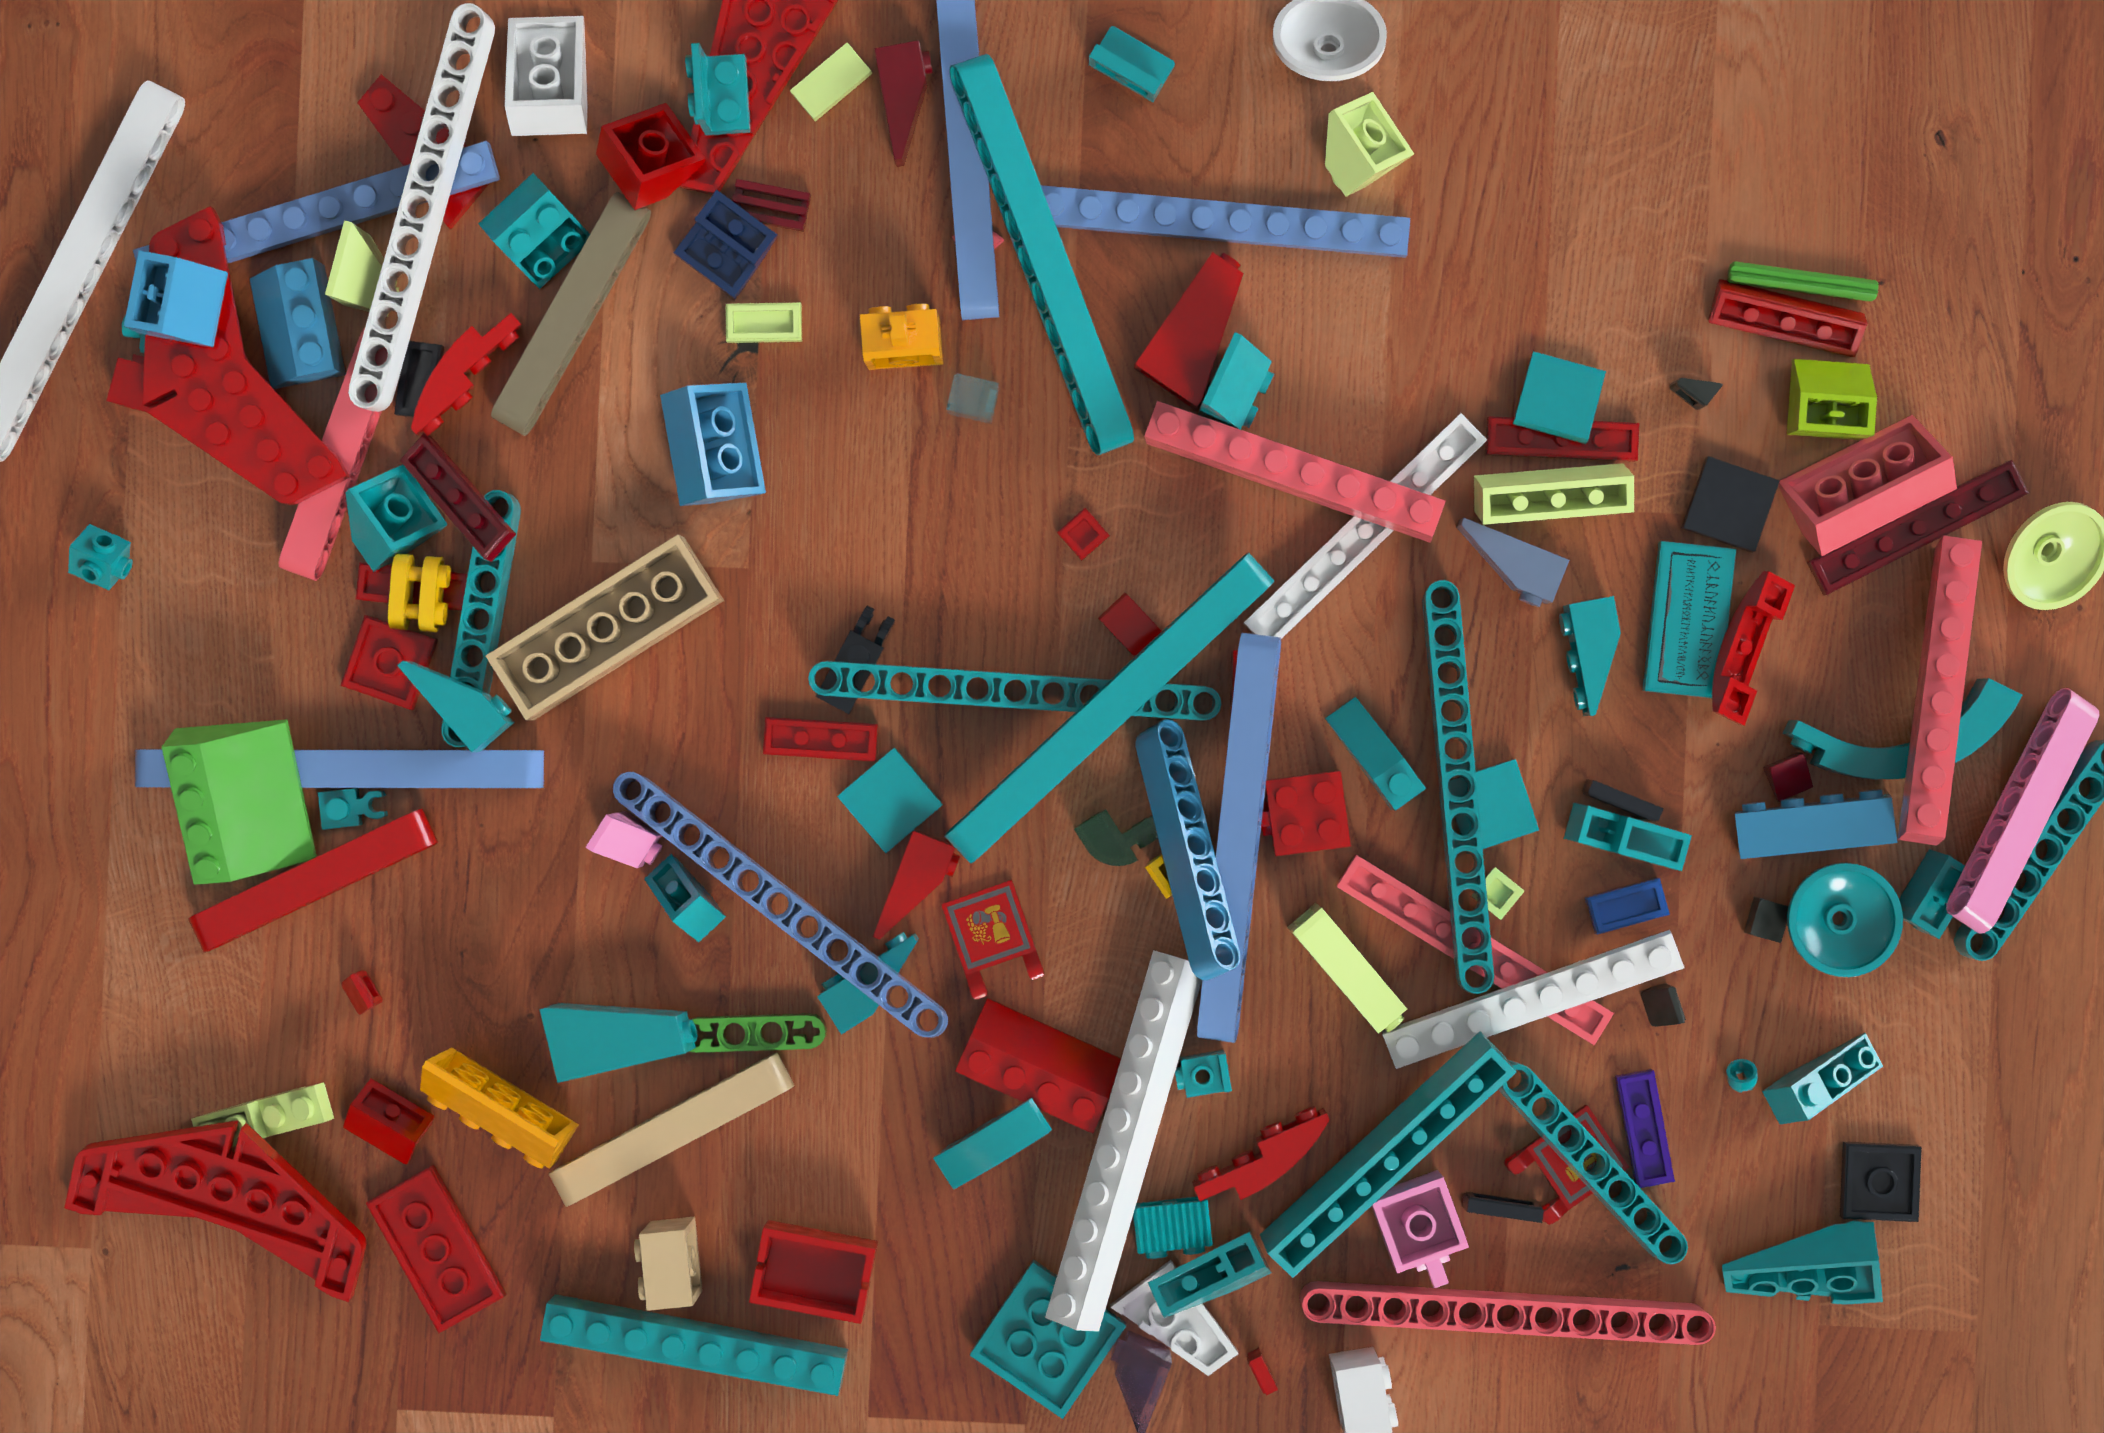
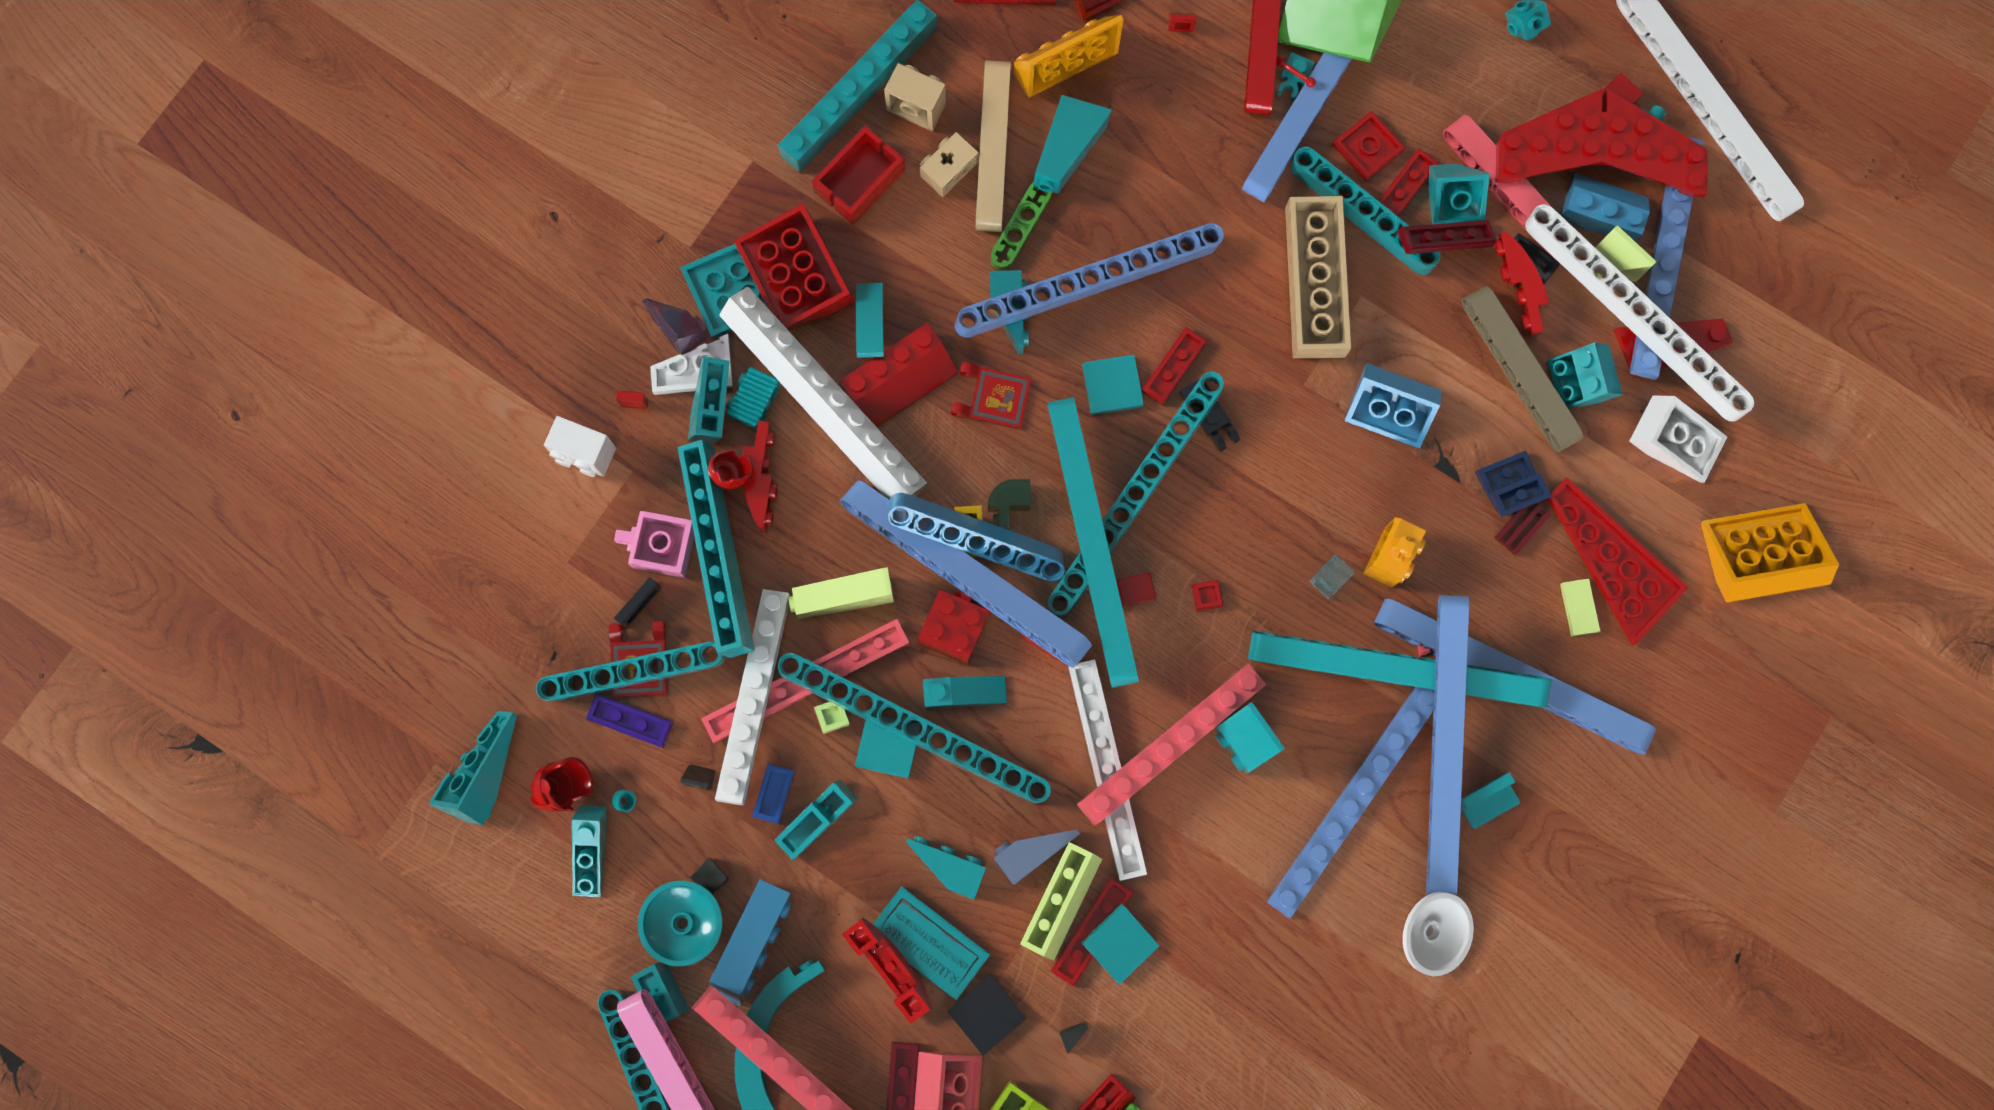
camera: 115 degrees right, 10 degrees down
dark azure slope [124,250,228,347] -> none
yellow brick [388,553,451,632] -> none
teal slope [397,661,514,752] -> none
bright pink slope [586,811,662,868] -> none
red slope [596,103,706,210] -> none
teal slope [644,854,726,942] -> none
teal bracket [685,43,751,135] -> none
yellowish green tile [726,302,802,343] -> none
red slope [873,830,961,940] -> none
dark red slope [874,40,933,167] -> none
red slope [1134,252,1244,411] -> none
teal brick [1175,1049,1232,1098] -> none
coral beam [1299,1281,1716,1345] -> none
yellowish green slope [1325,92,1414,197] -> none
black tile [1582,779,1664,822] -> none
dark red slope [1763,753,1813,802] -> none
black tile [1840,1142,1922,1222] -> none
none -> red helmet [530,757,594,812]
none -> red hair [708,450,753,489]
none -> red slope [734,203,856,330]
none -> tan brick [920,132,979,197]
none -> red hinge [1276,56,1316,88]
none -> medium blue beam [1426,595,1469,896]

